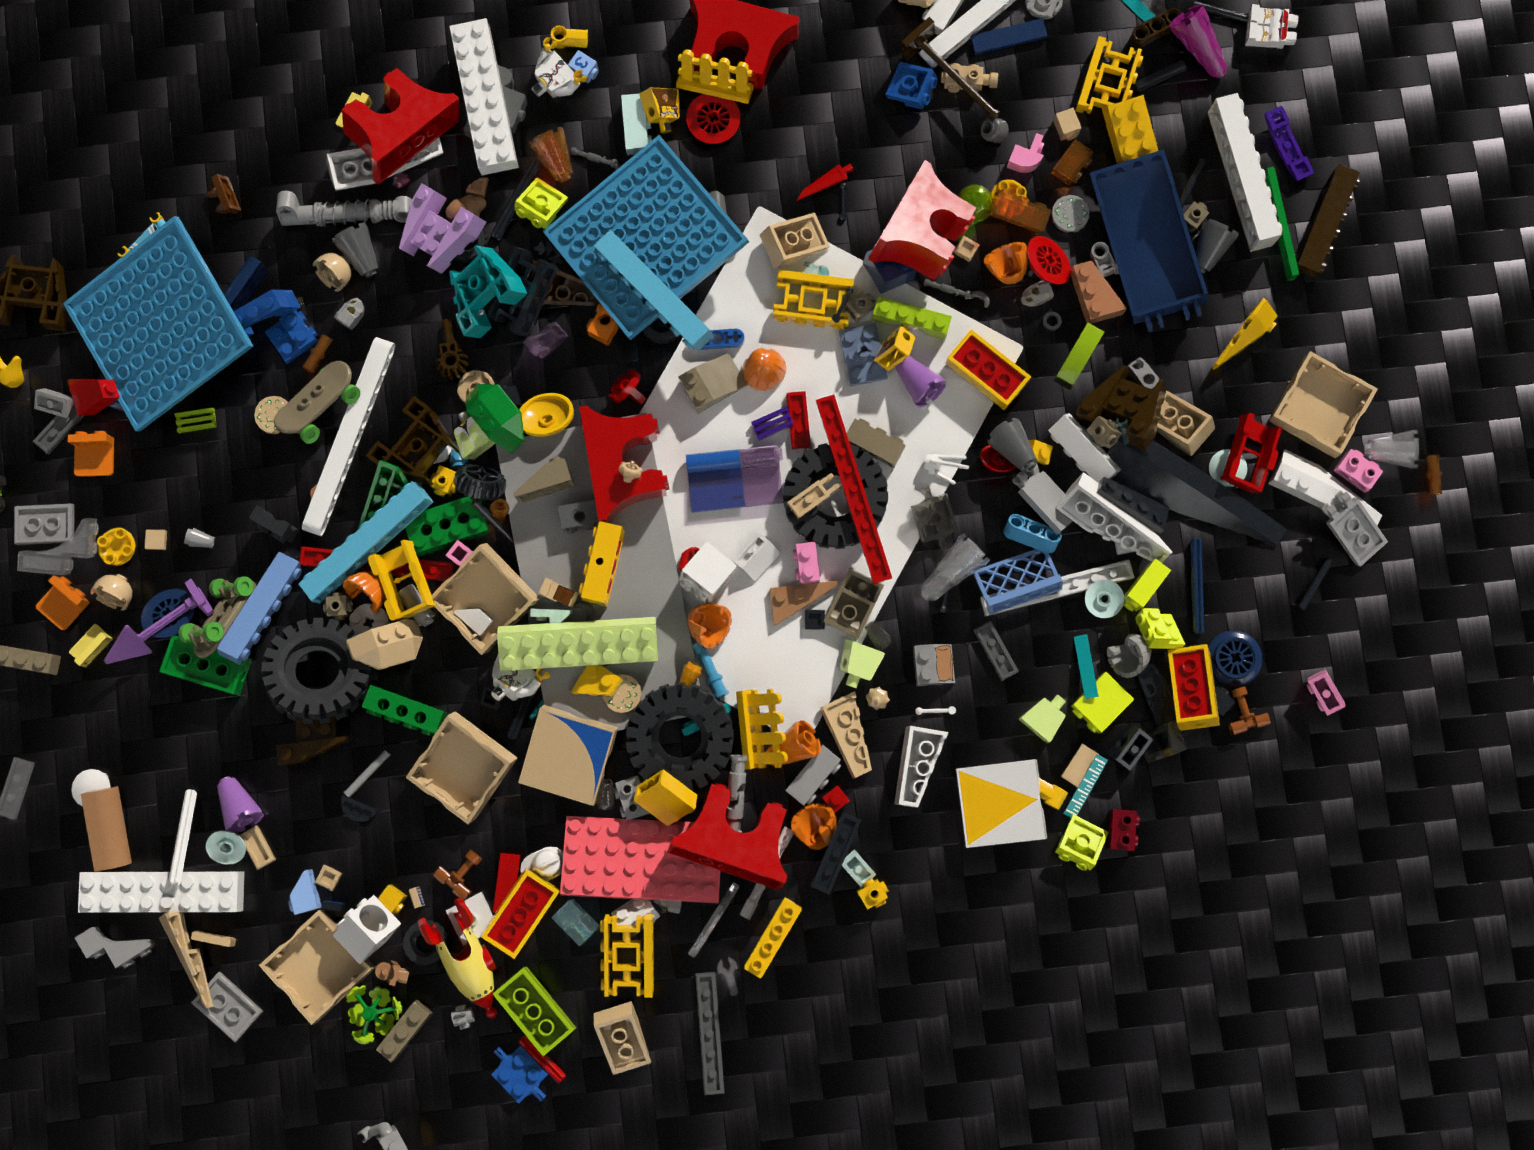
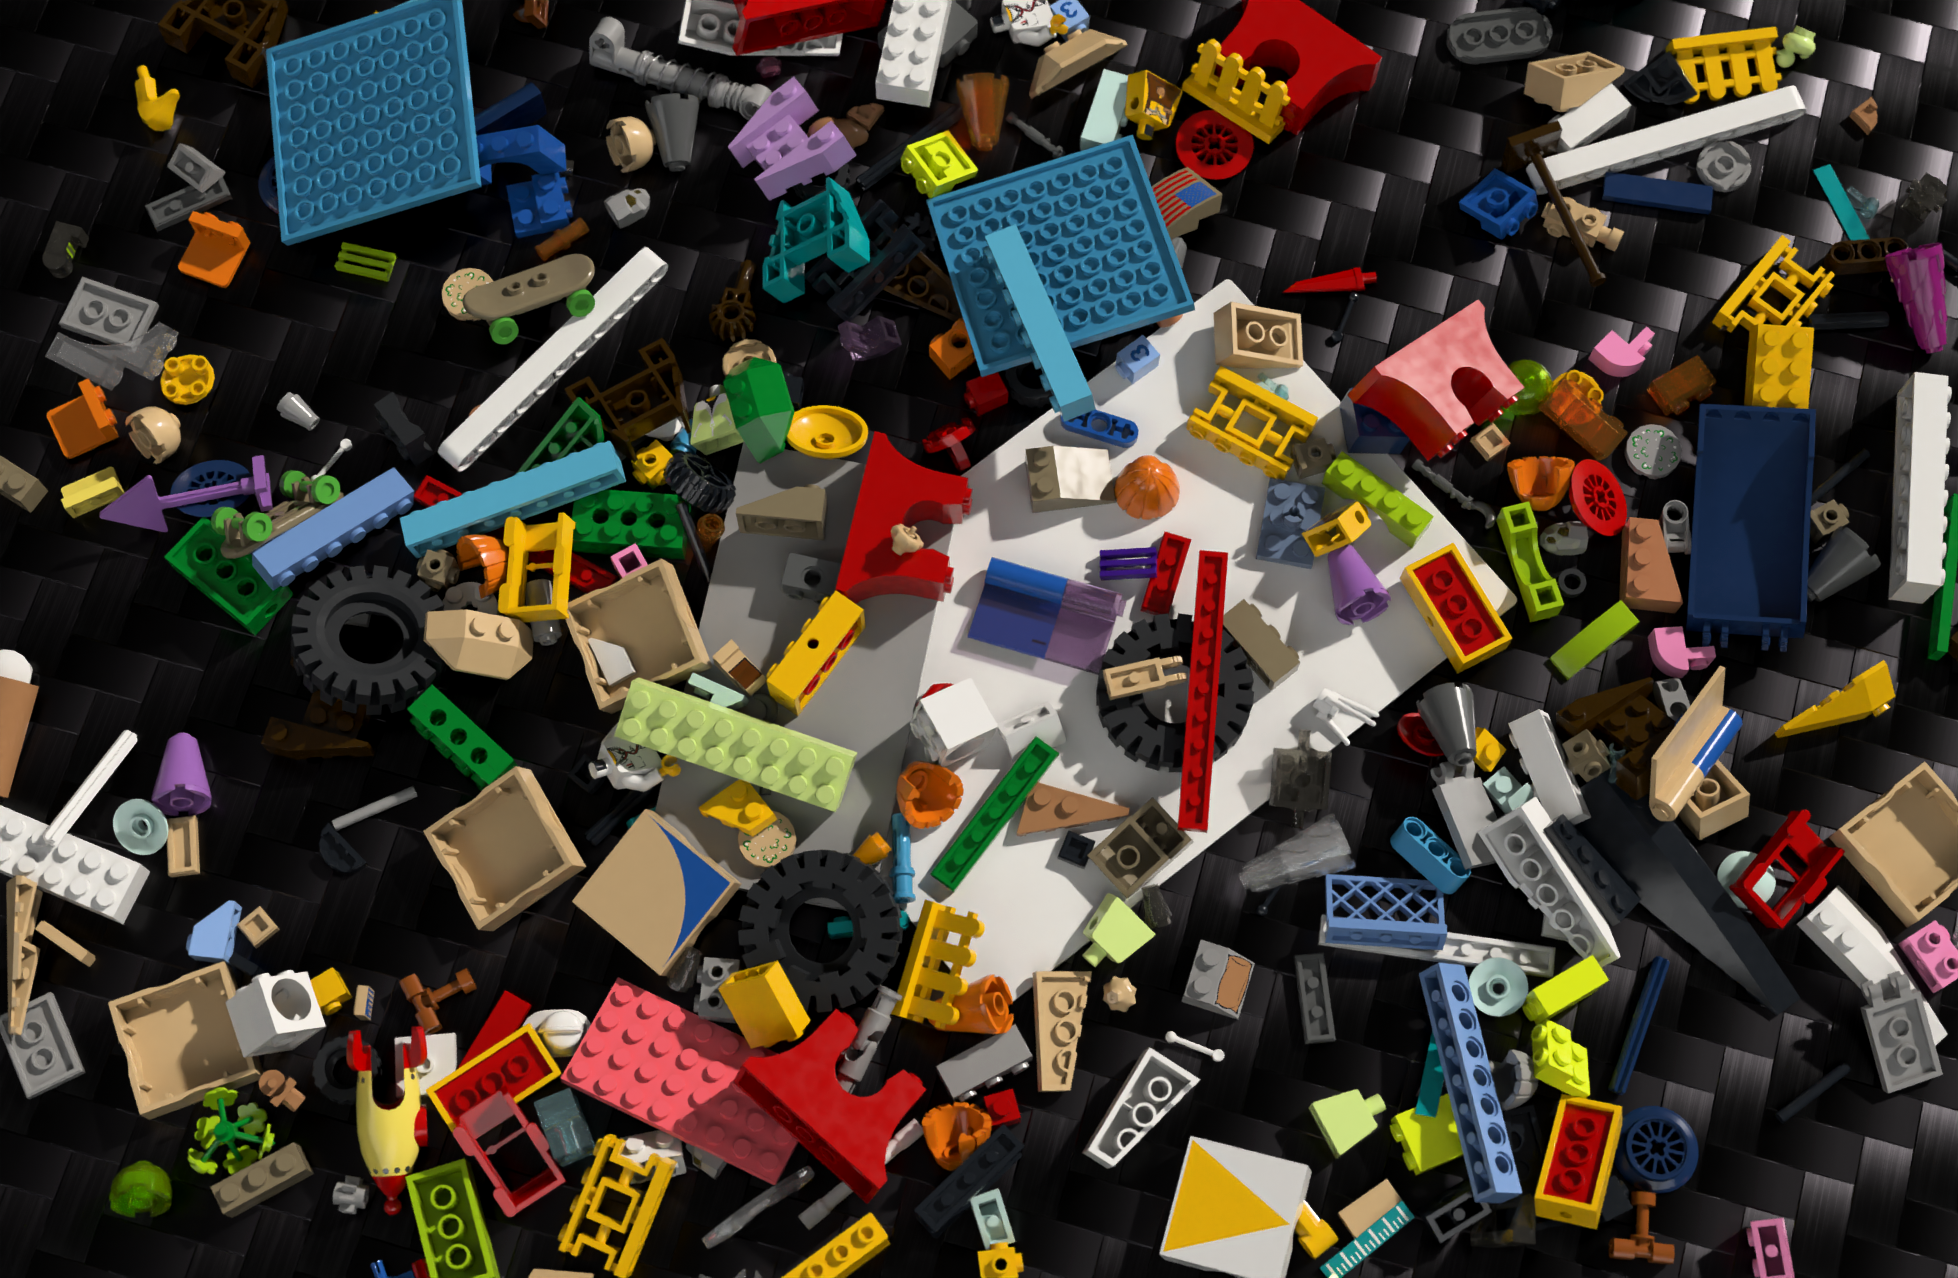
camera: 20 degrees right, 10 degrees down
red slope [67,379,120,416] -> none
tan tile [145,530,167,550] -> none
bright pink brick [792,542,820,585] -> none
black hinge [832,287,853,323] -> none
dark grey head [981,118,1009,143] -> none
tan brick [1053,108,1081,141] -> none
none -> clear neon green cylinder [109,1161,173,1217]
none -> white hinge [310,439,352,482]
none -> red piece [453,1085,566,1217]
none -> green tile [930,736,1059,893]
none -> red brick [964,372,1008,416]
none -> tan wedge [1029,29,1127,99]
none -> light blue brick [1115,335,1160,384]
none -> dark tan slope [1152,167,1223,239]
none -> medium blue brick [1419,962,1522,1203]
none -> light aqua slope [1483,767,1534,814]
none -> lime arch [1496,501,1564,622]
none -> bright pink brick [1648,626,1716,678]
none -> tan door [1649,666,1743,821]

